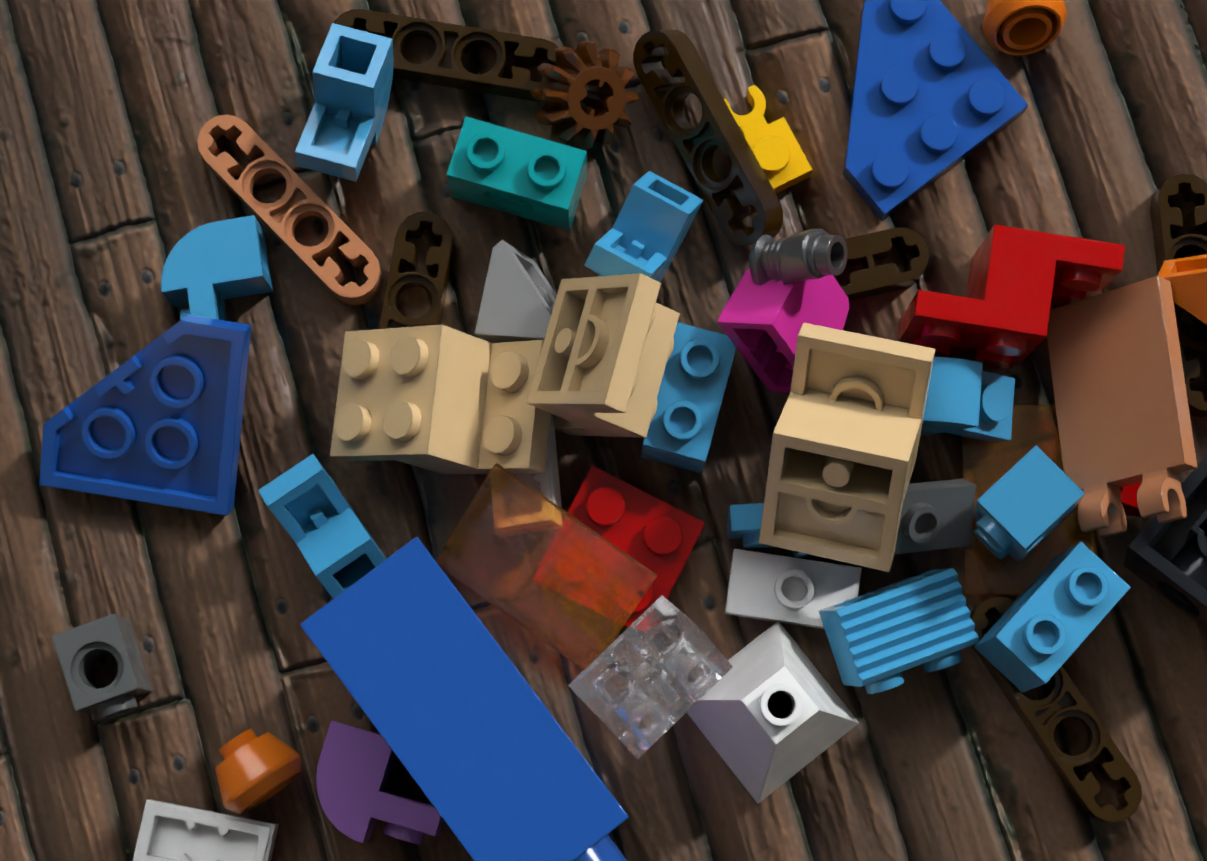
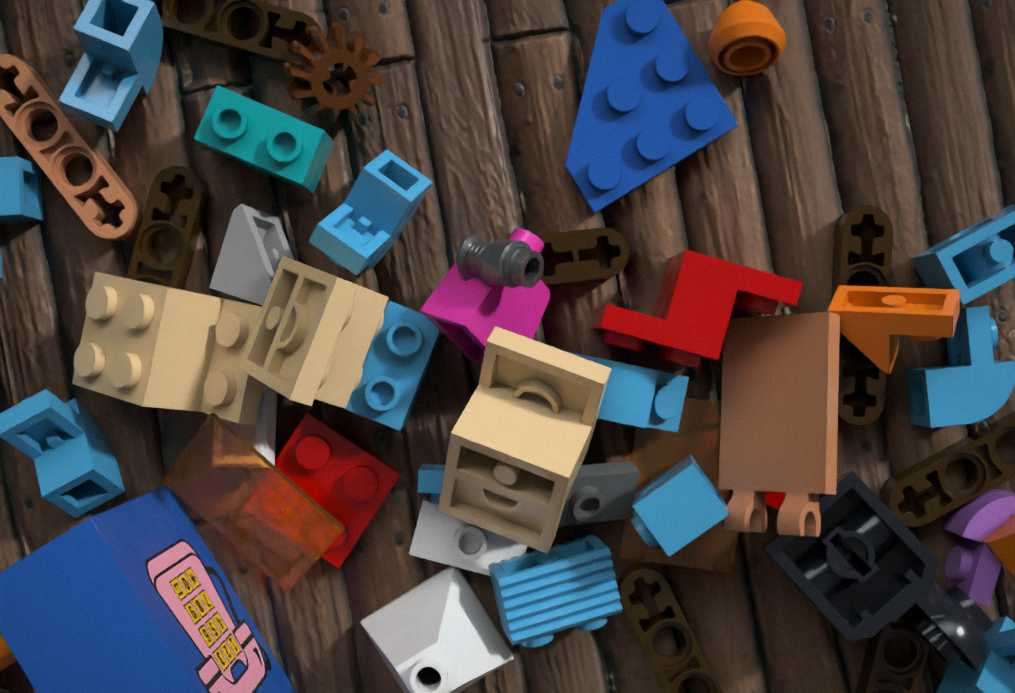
camera: 10 degrees right, 10 degrees up
clear brick [568,595,733,759] -> none
dark brown beam [633,30,783,246] -> none
yellow plate [724,85,813,194] -> none
dark azure brick [974,541,1131,692] -> none

